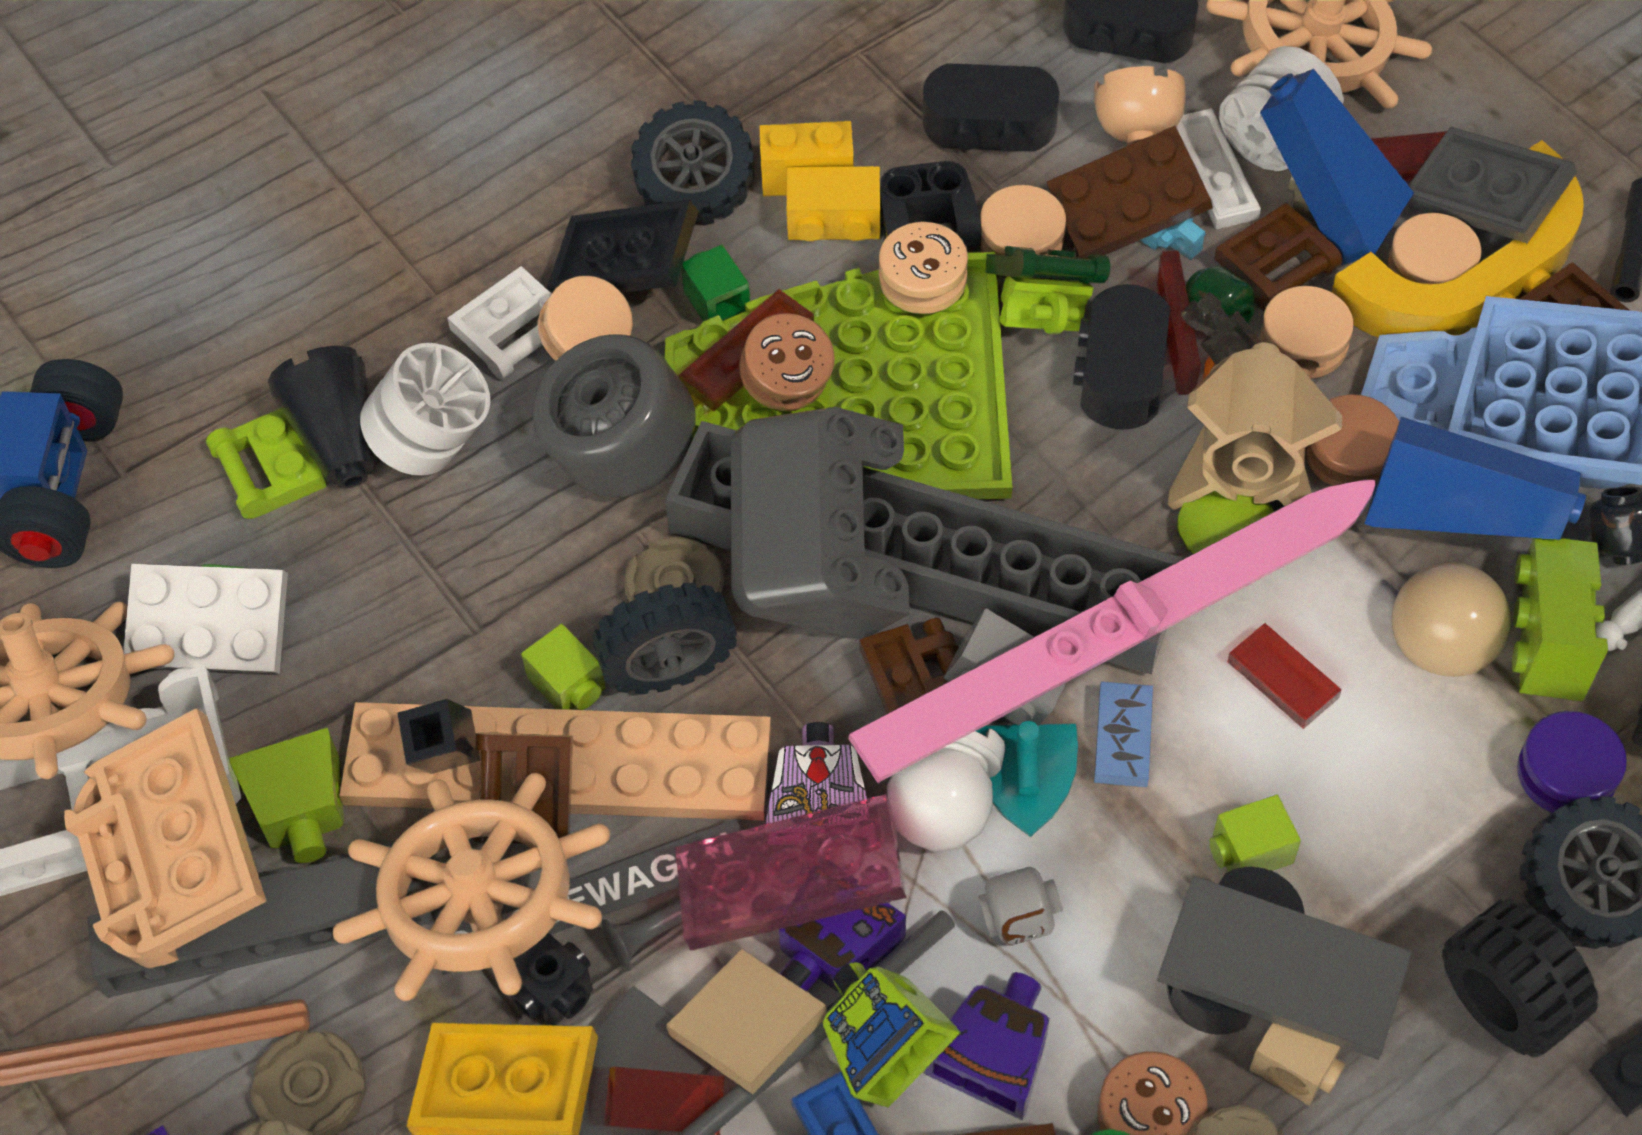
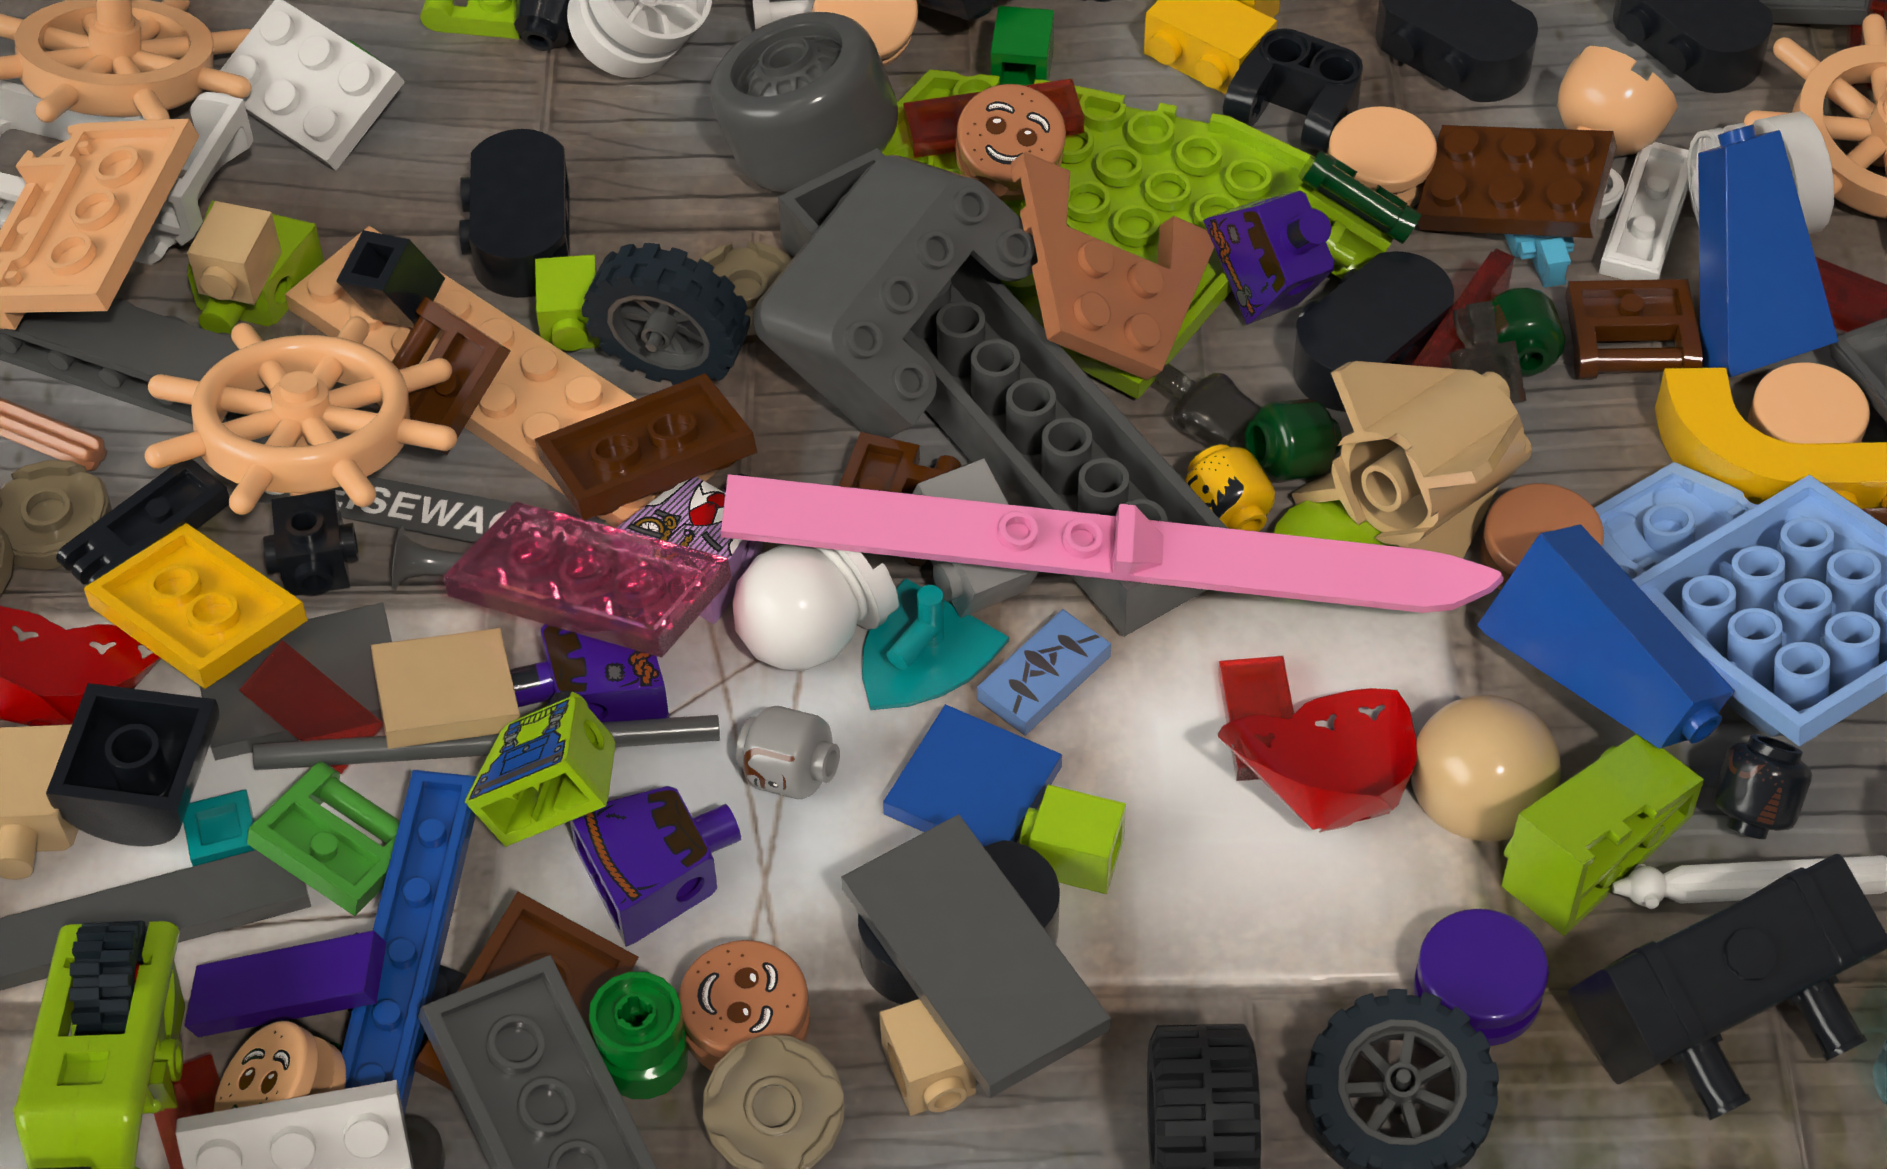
camera: 35 degrees right, 5 degrees down
light nougat head [879,222,968,314] -> none
light nougat head [1259,286,1353,378] -> none
none -> black hinge [56,459,230,585]
none -> tan brick [187,201,282,305]
none -> black brick [459,129,570,298]
none -> reddish brown plate [535,373,758,521]
none -> blue tile [883,704,1062,847]
none -> nougat wing [1011,152,1214,380]
none -> clear smoke piece [1155,364,1261,449]
none -> yellow head [1184,444,1276,532]
none -> dark purple torso [1203,190,1334,325]
none -> red piece [1218,688,1417,833]
none -> dark green head [1245,399,1342,482]

